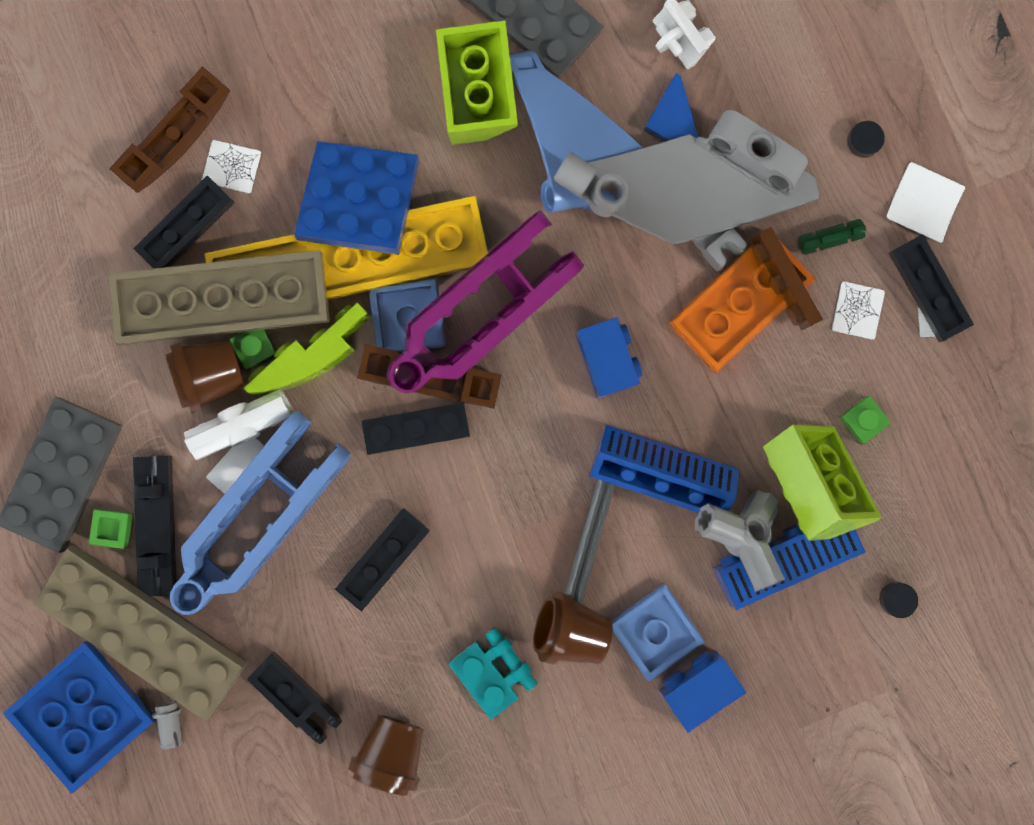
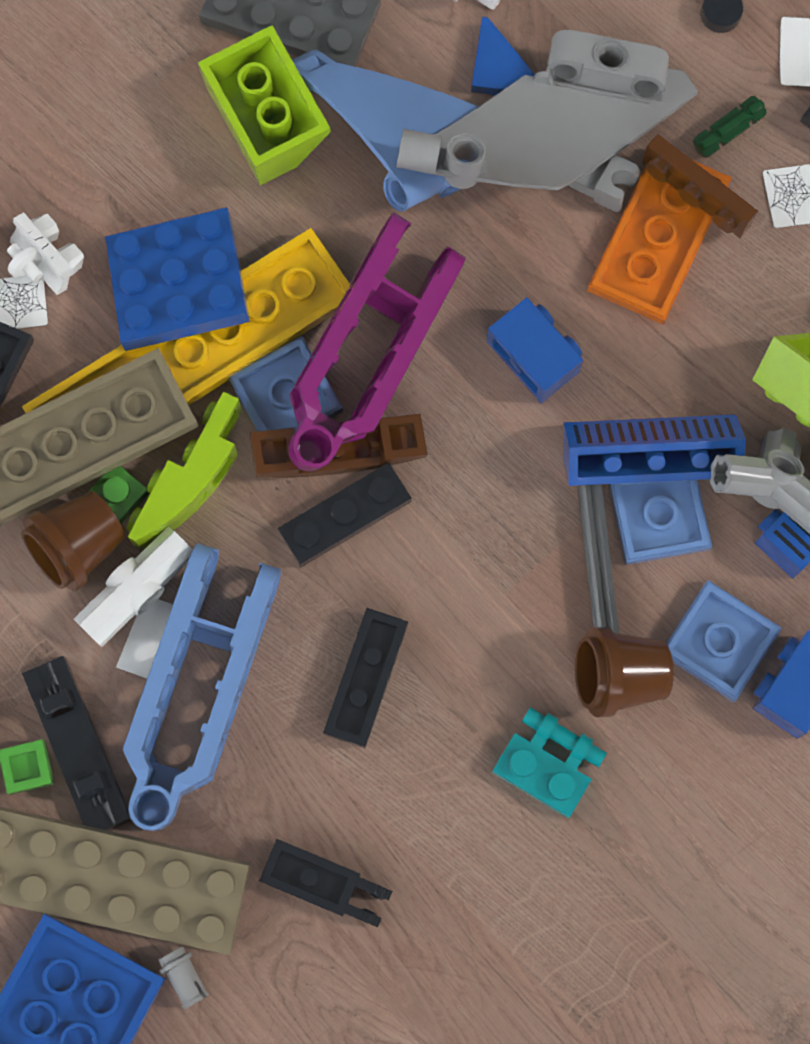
camera: 15 degrees left, 10 degrees down
reddish brown piece [348,715,424,796] -> none
none -> white hips [7,212,84,295]
none -> medium blue tile [608,480,712,565]

